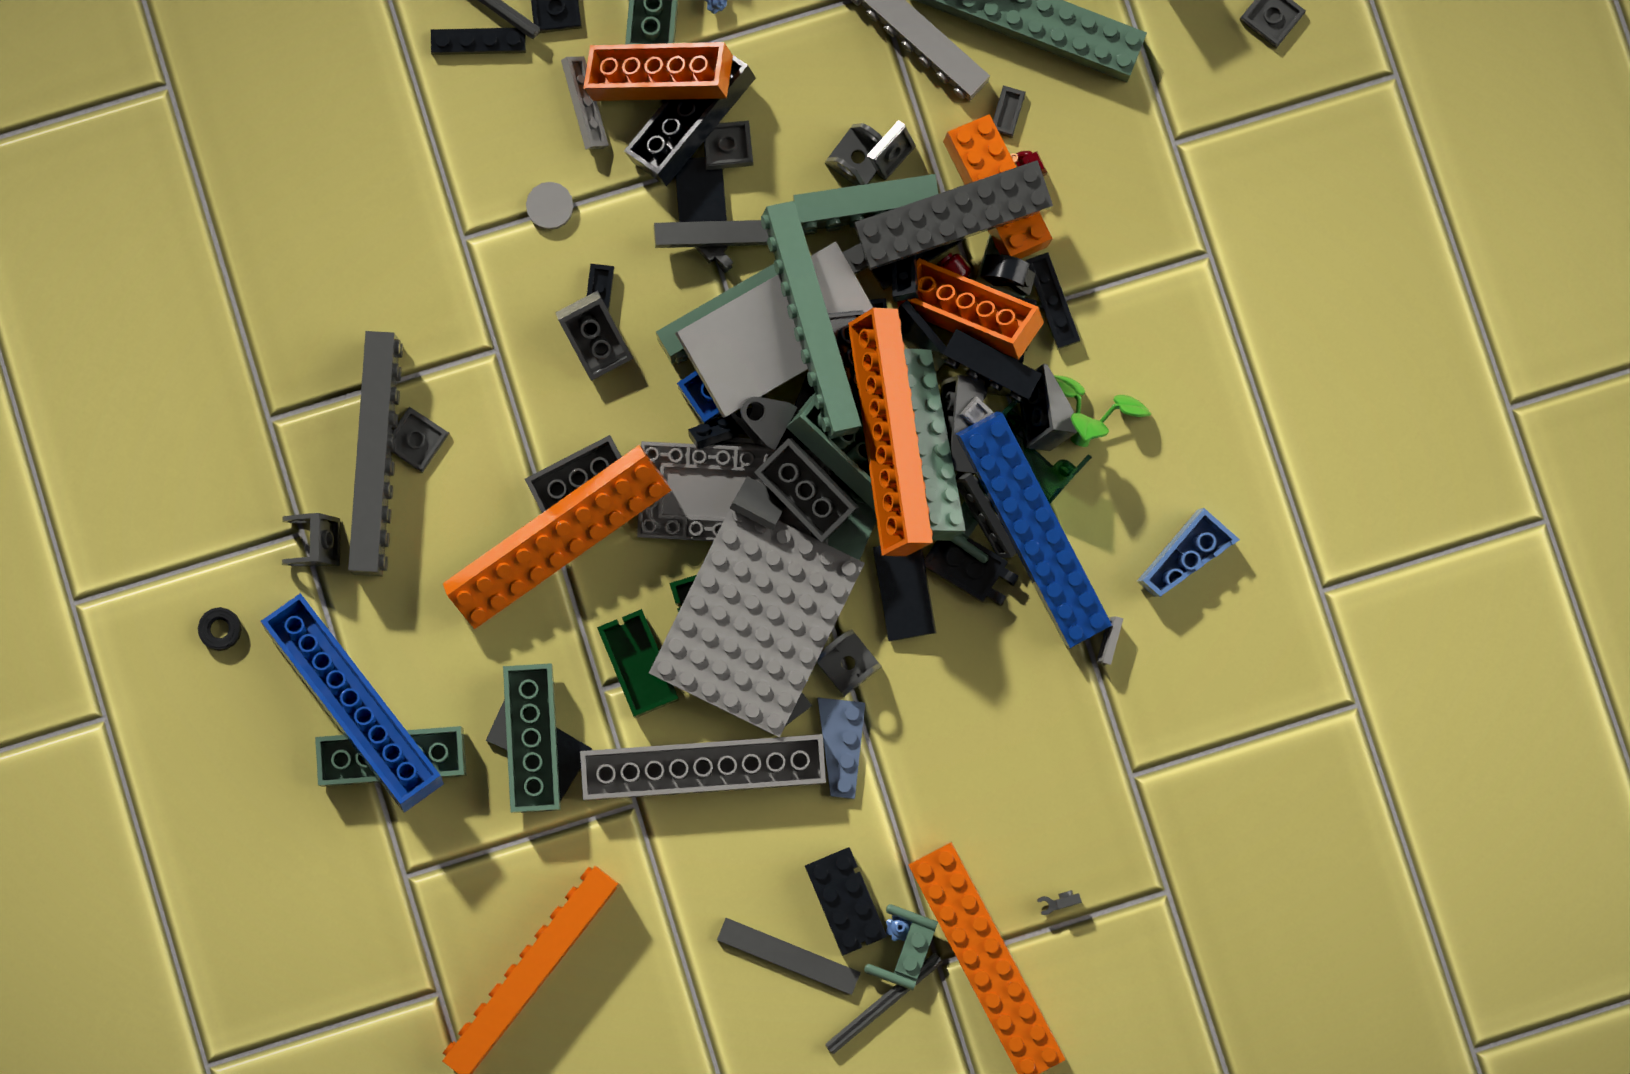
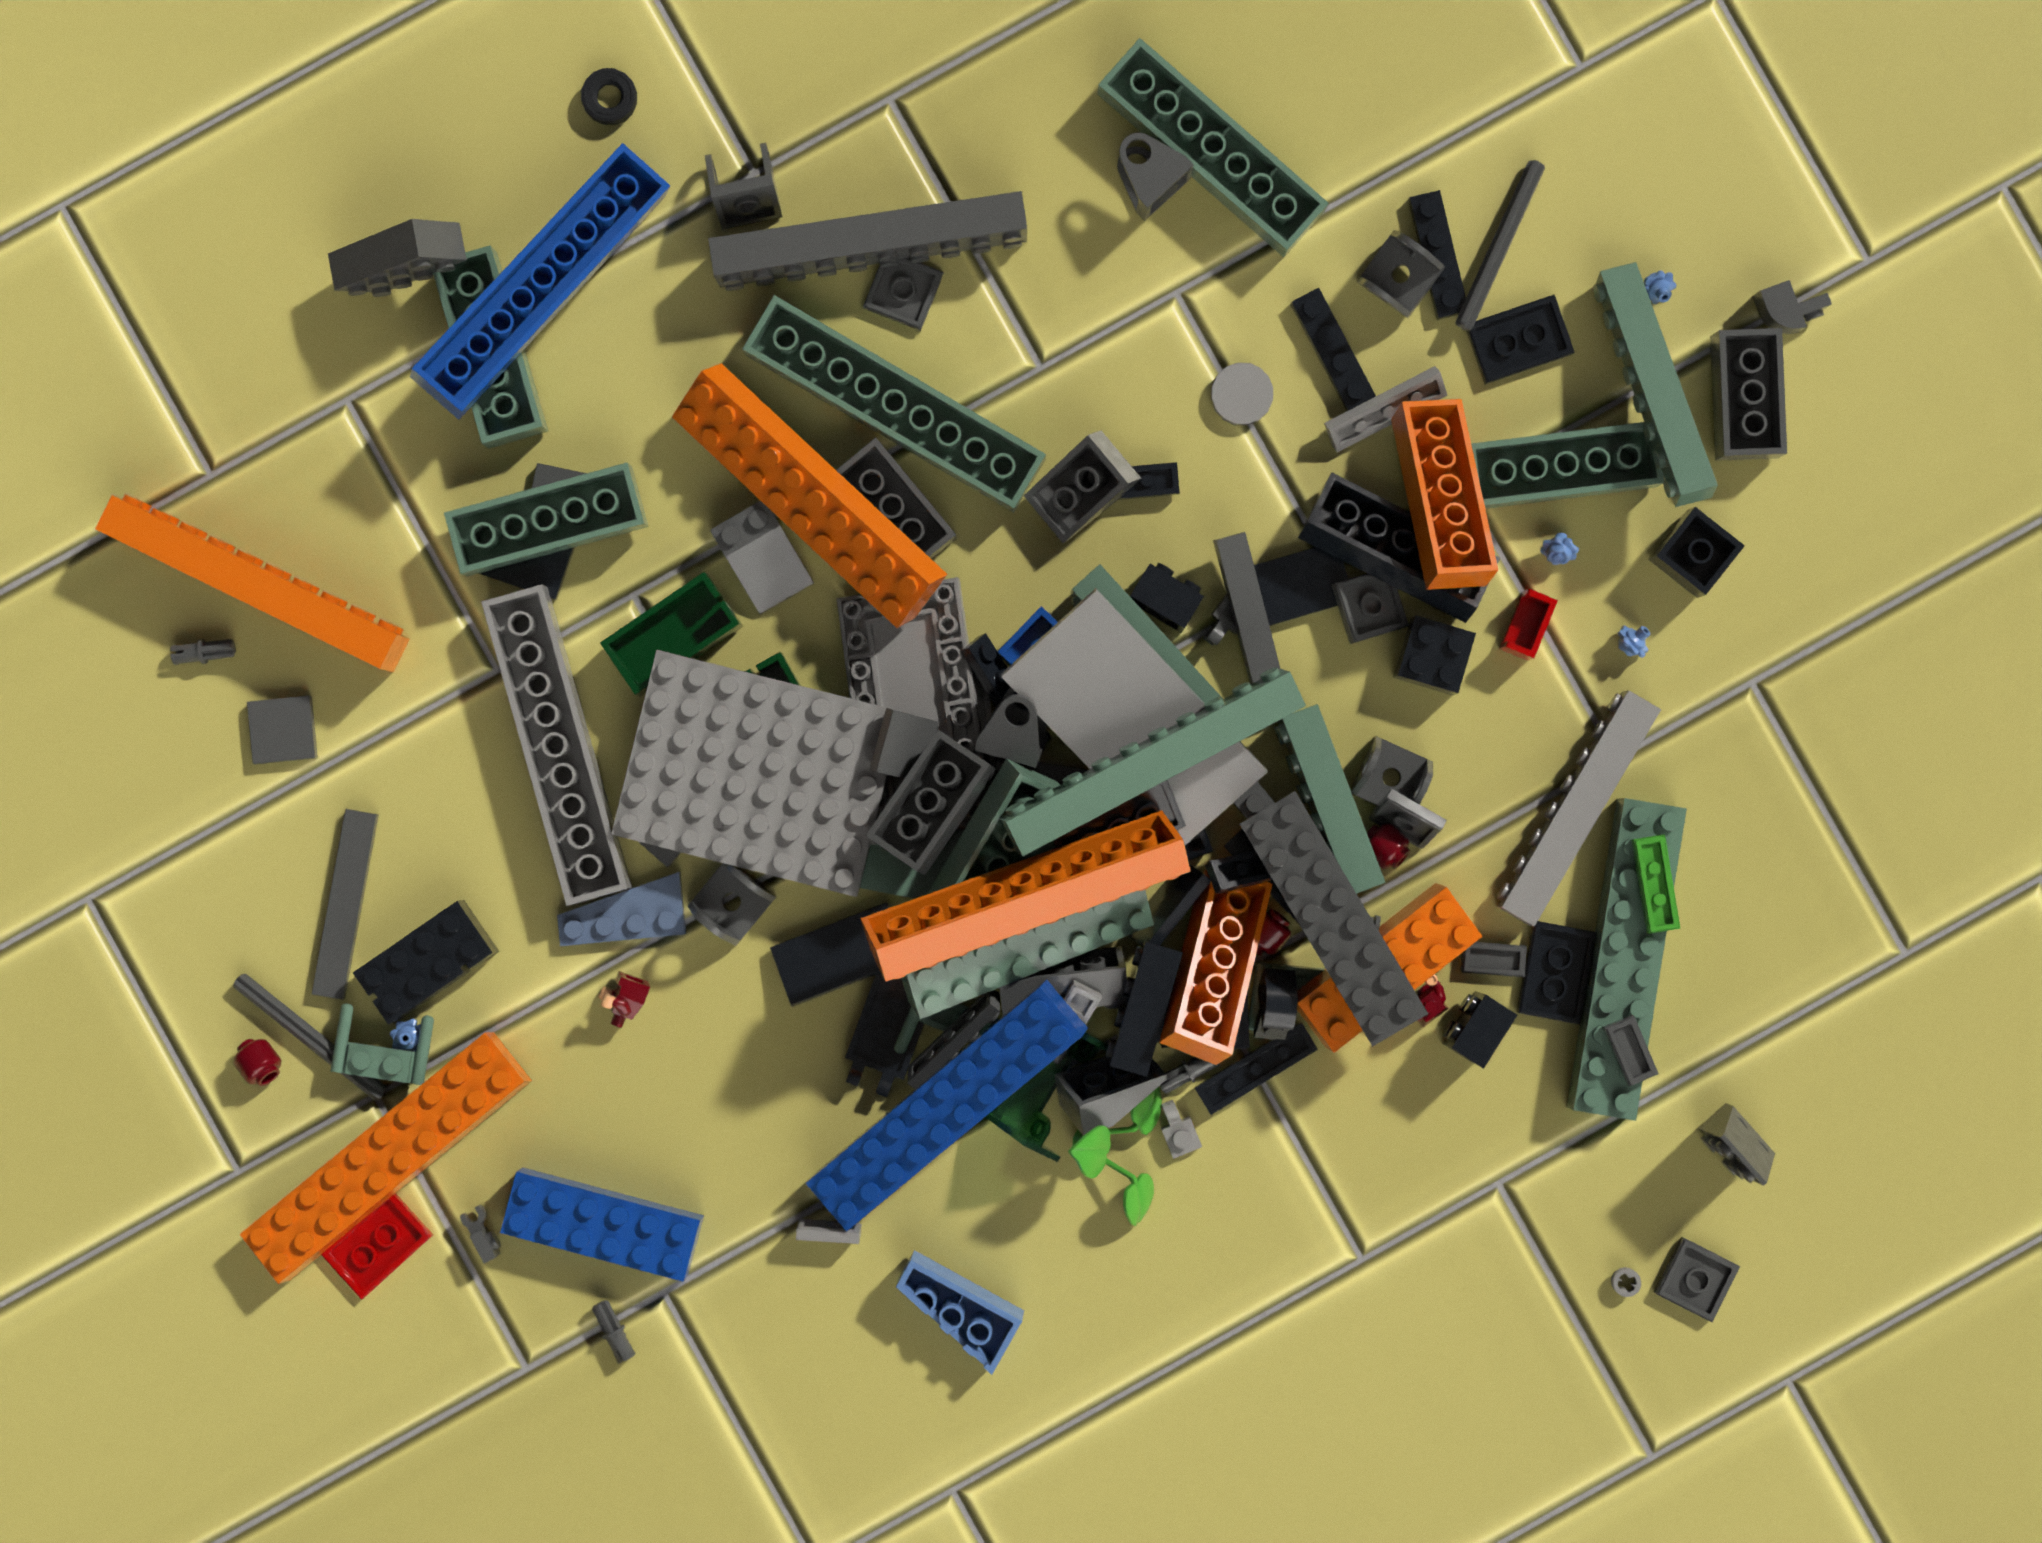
camera: 80 degrees right, 5 degrees up
none -> dark grey axle [170,639,236,665]
none -> dark red head [233,1039,282,1086]
none -> dark grey tile [247,696,318,764]
none -> red tile [321,1194,433,1300]
none -> dark grey brick [328,219,467,297]
none -> blue brick [500,1167,704,1282]
none -> dark grey axle [592,1300,636,1363]
none -> dark red piece [599,971,650,1028]
none -> dark grey slope [710,501,814,614]
none -> sand green brick [742,295,1046,513]
none -> sand green brick [1097,38,1329,257]
none -> dark grey hose [1117,133,1194,221]
none -> black brick [1130,562,1204,633]
none -> dark grey axle [1160,1057,1219,1093]
none -> light grey plate [1161,1100,1202,1159]
none -> black plate [1290,288,1376,411]
none -> dark grey hose [1357,230,1445,318]
none -> dark red head [1367,823,1411,869]
none -> black brick [1393,615,1476,695]
none -> black brick [1442,991,1518,1069]
none -> red panel [1499,589,1558,661]
none -> black tile [1517,921,1597,1025]
none -> dark grey tile [1603,1015,1659,1086]
none -> light grey bush [1611,1267,1641,1297]

